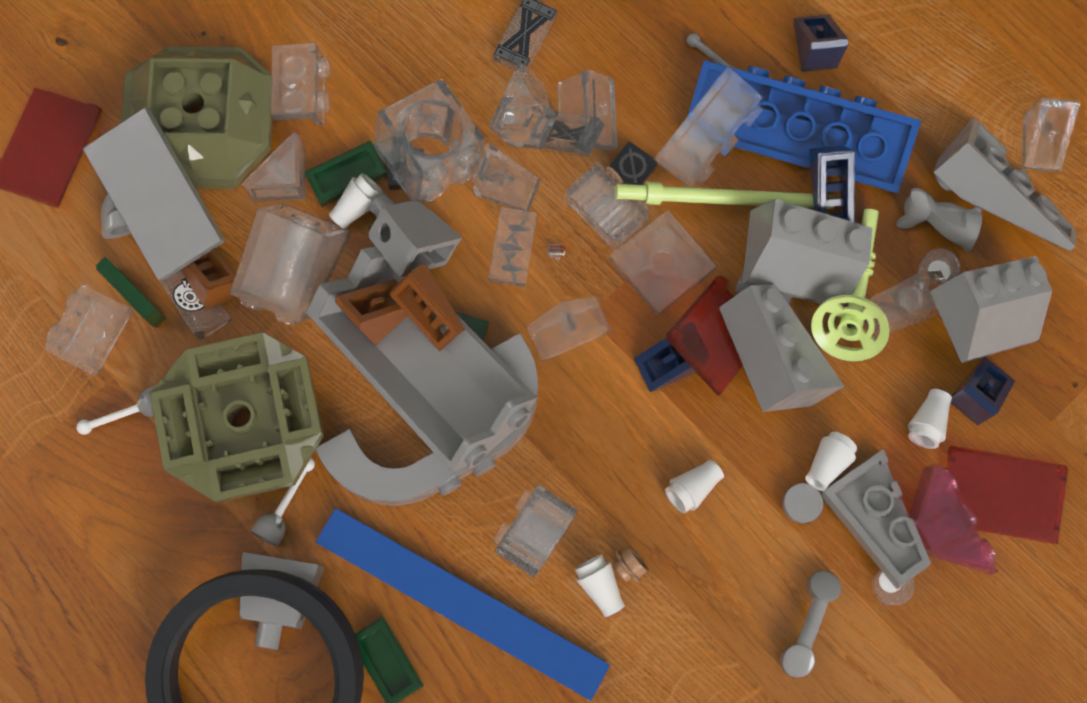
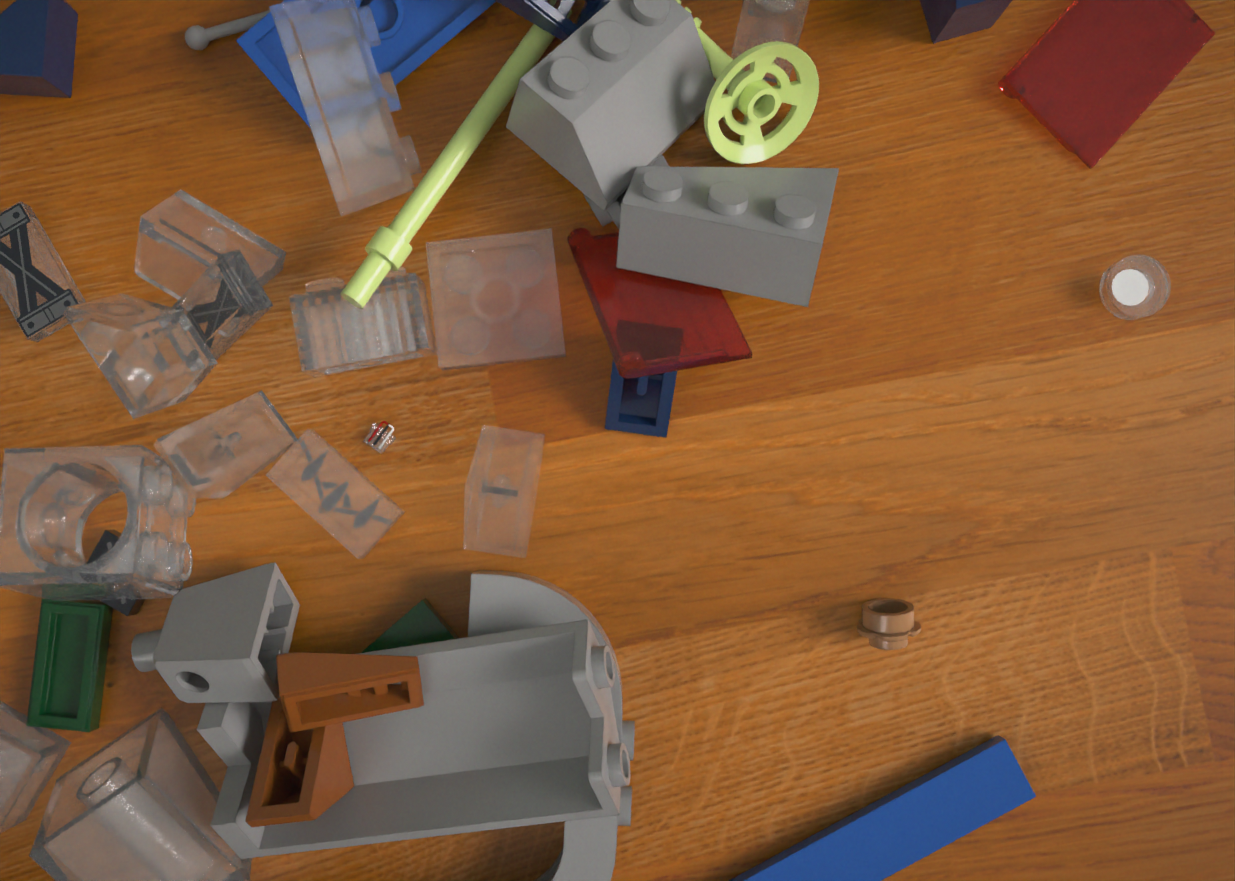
camera: 50 degrees left, 10 degrees up
white cone [329,173,384,229] -> none
clear brick [493,485,578,580] -> none
white cone [574,554,625,617] -> none
black tile [607,141,659,185] -> none
white cone [665,459,724,514] -> none
light grey bar [779,570,841,678] -> none
light grey tile [782,483,823,524] -> none
white cone [805,432,857,491] -> none
light grey wing [821,449,931,589] -> none
white cone [907,389,952,449] -> none
clear pink slope [909,464,998,575] -> none

